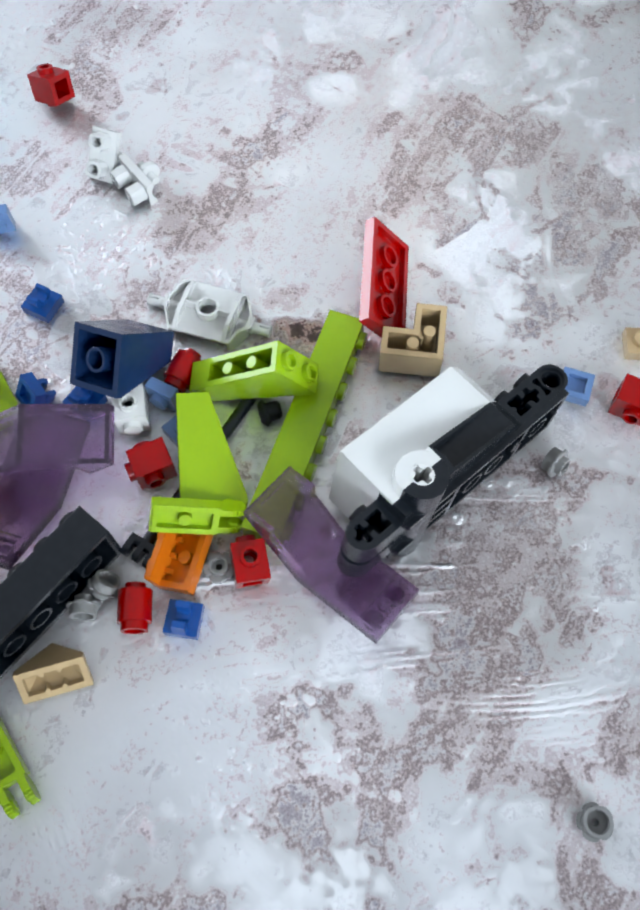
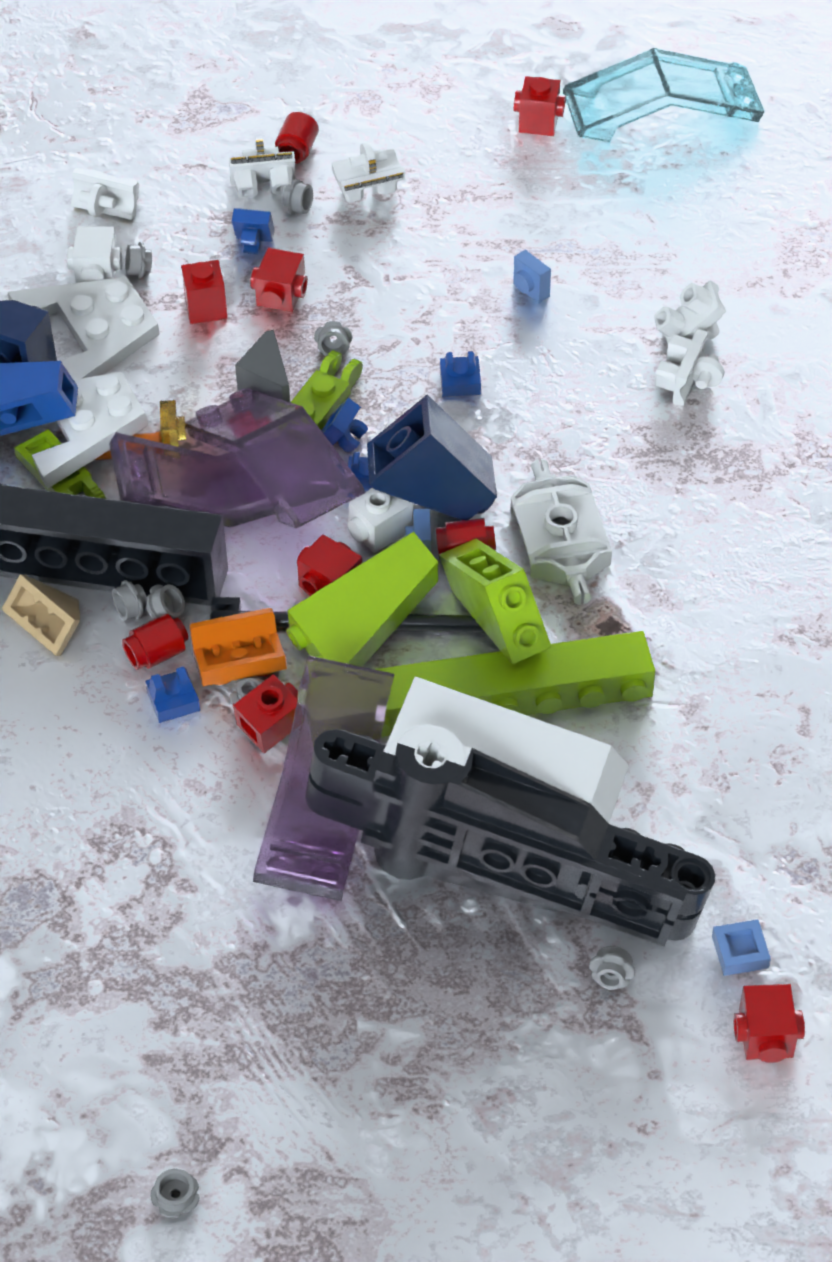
camera: 60 degrees right, 15 degrees down
red brick [27,63,75,107] -> none
lime hinge [148,496,247,535] -> none
black piece [257,399,282,426] -> none
red plate [359,216,409,338] -> none
tan brick [378,303,447,377] -> none

